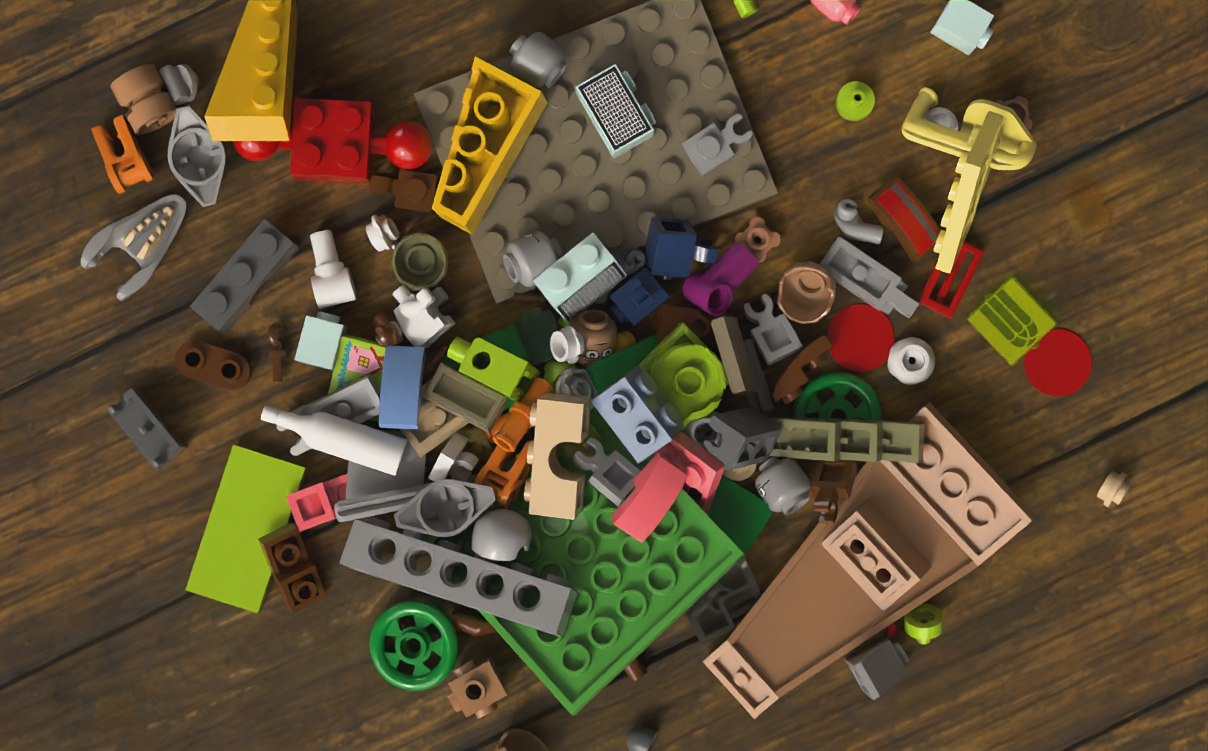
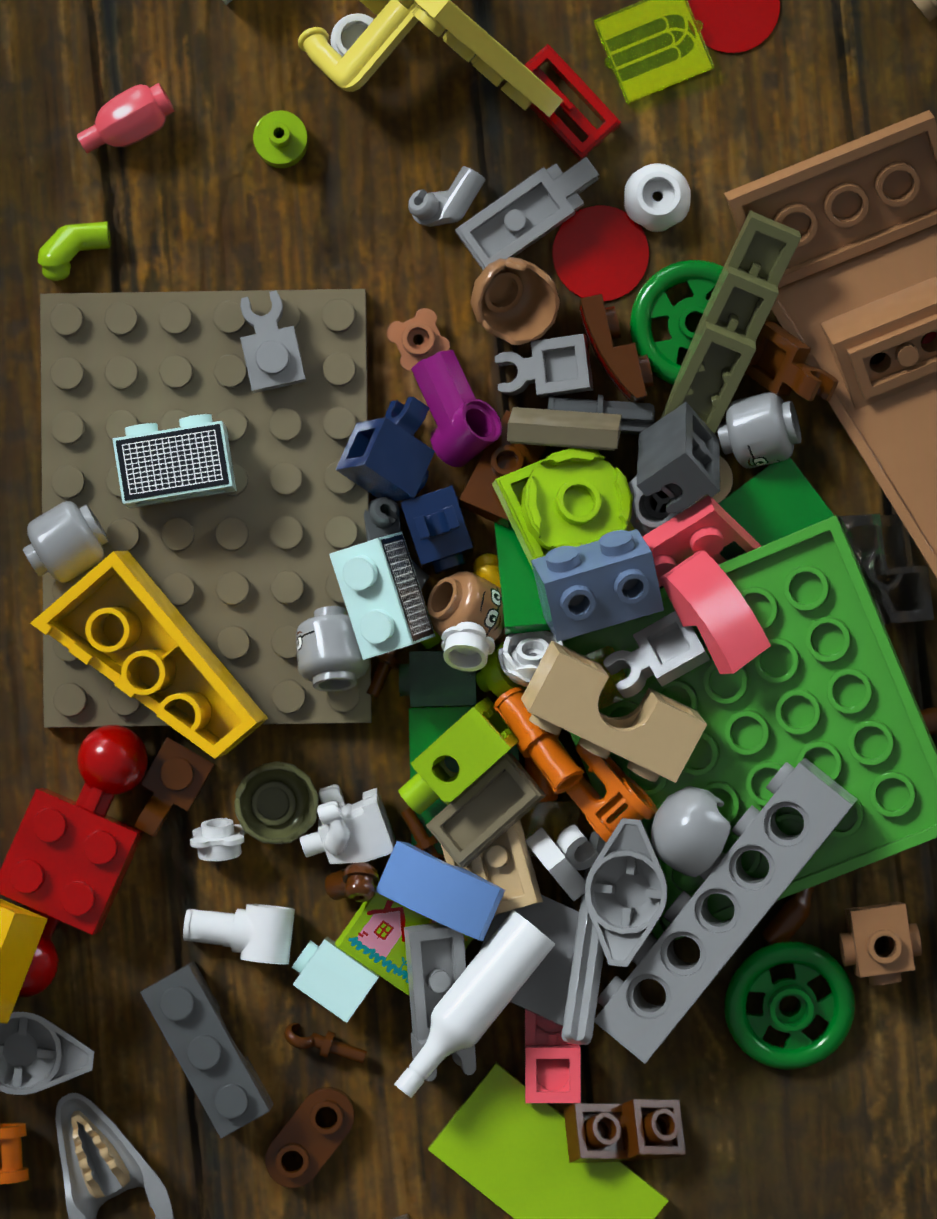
camera: 65 degrees left, 0 degrees up
slope [867,176,941,261] -> none

